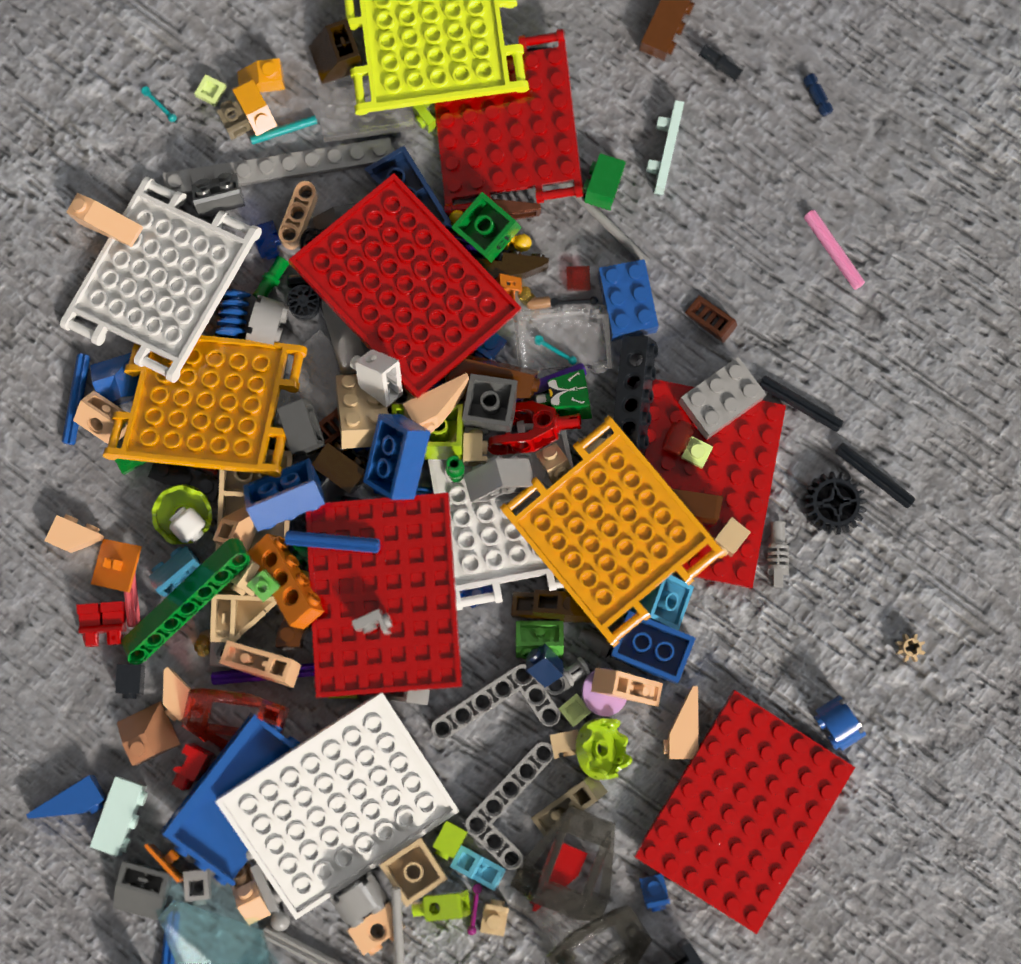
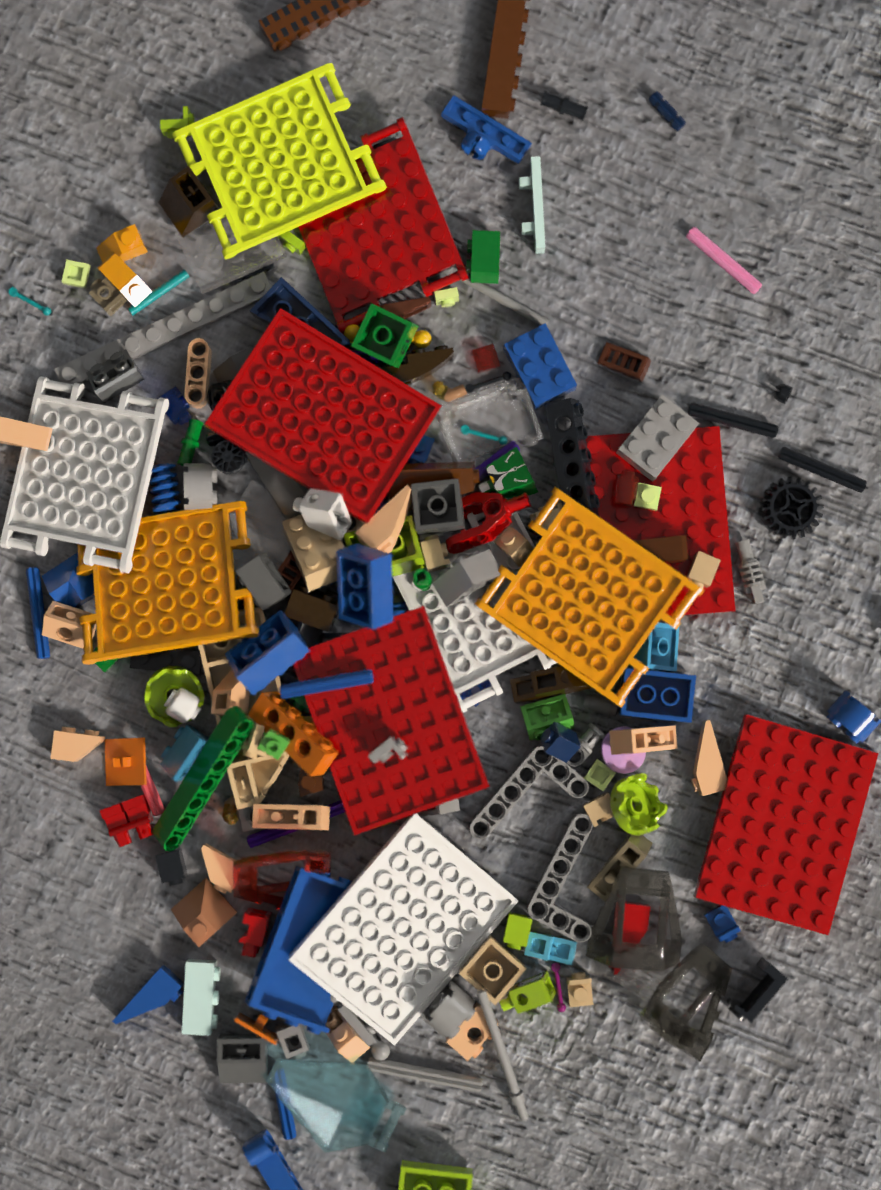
camera: 10 degrees left, 5 degrees up
orange piece [496,274,522,300] -> none
none -> yellowish green plate [434,287,459,307]
none -> blue plate [441,95,532,164]
none -> black hinge [773,384,793,404]

